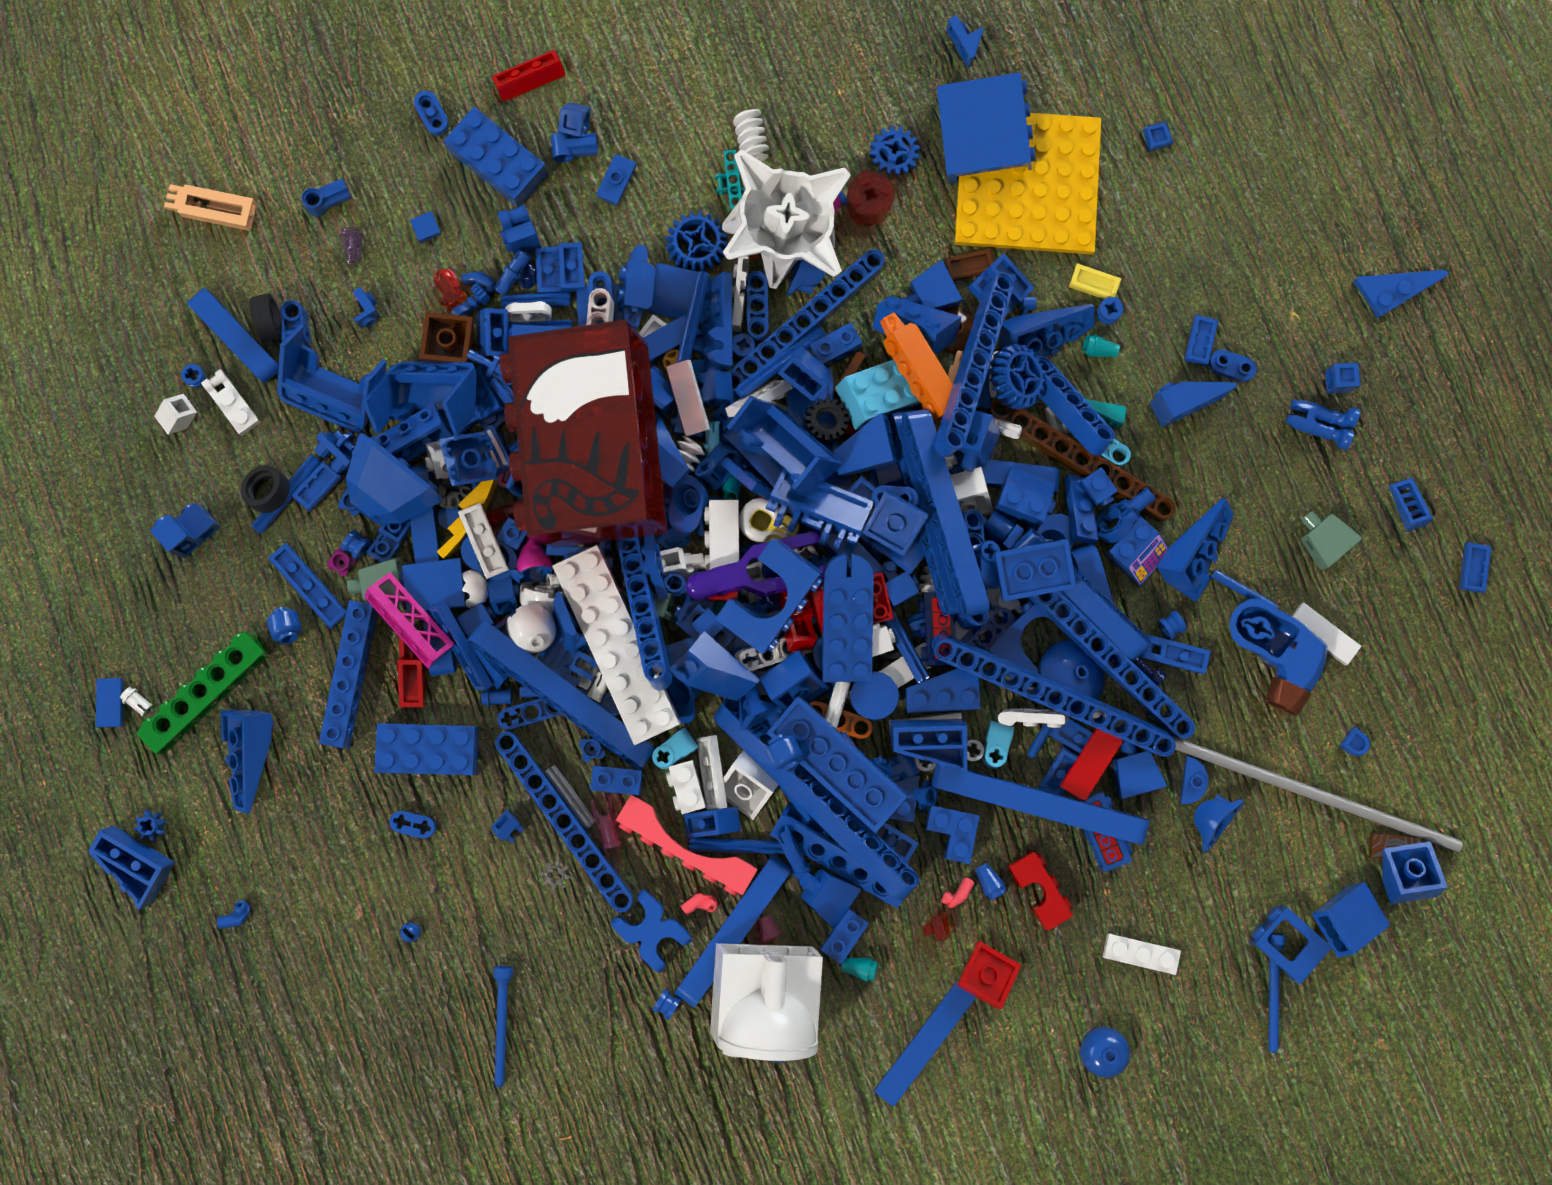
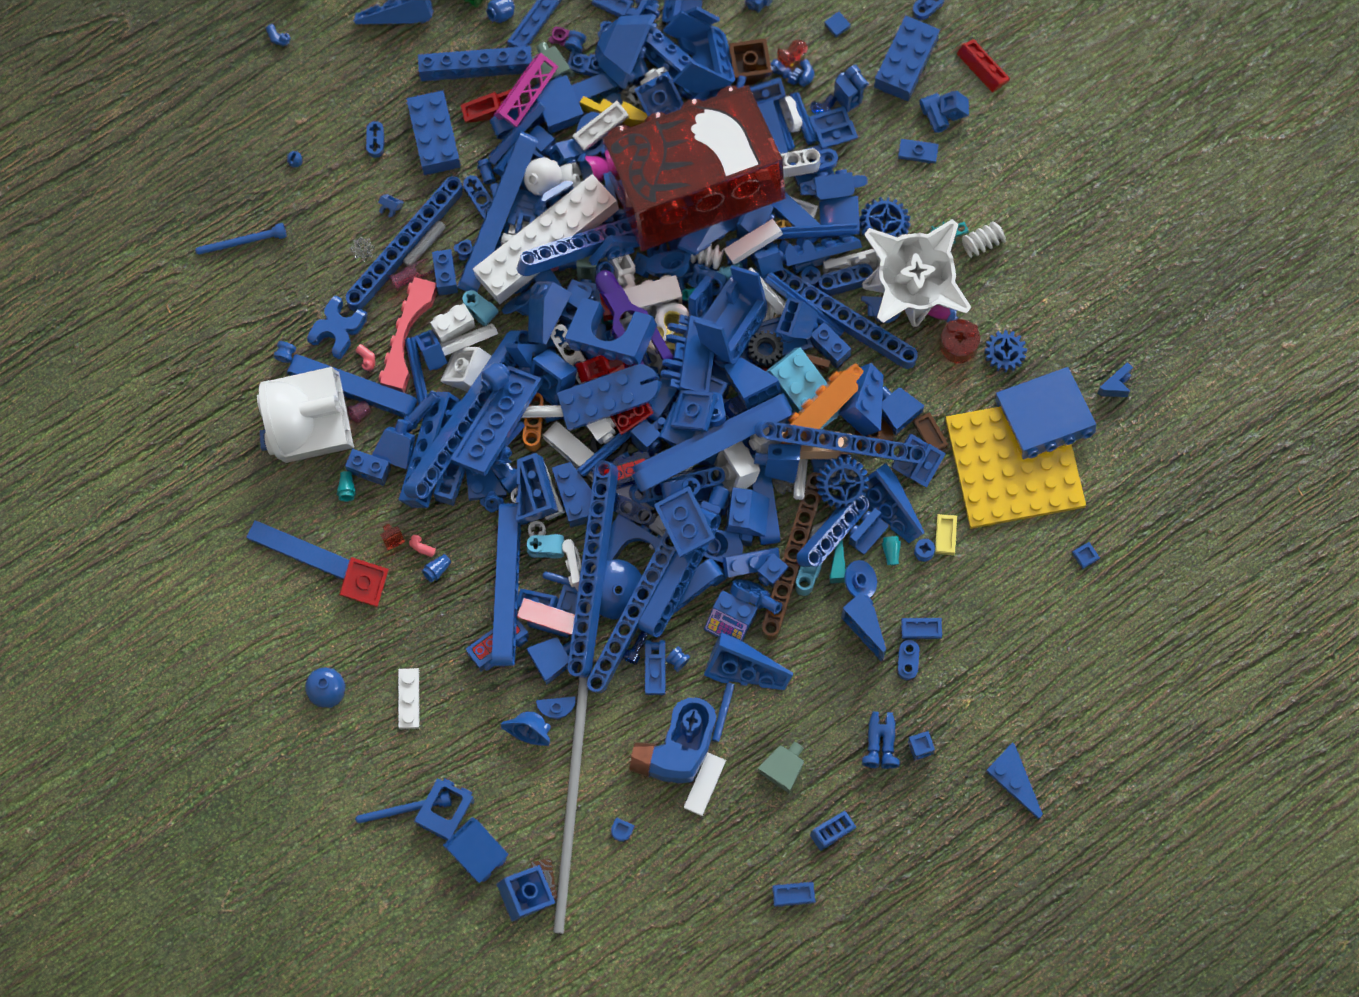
camera: 80 degrees right, 10 degrees down
white hair [462,570,489,609] -> none
blue pin [494,248,532,296] -> none
blue tile [850,671,899,720] -> none
blue brick [924,806,979,864] -> none
red arch [1006,851,1073,931] -> none
blue hand [1021,297,1036,315] -> none
none -> blue dish [845,560,877,598]
none -> blue bracket [849,508,888,555]

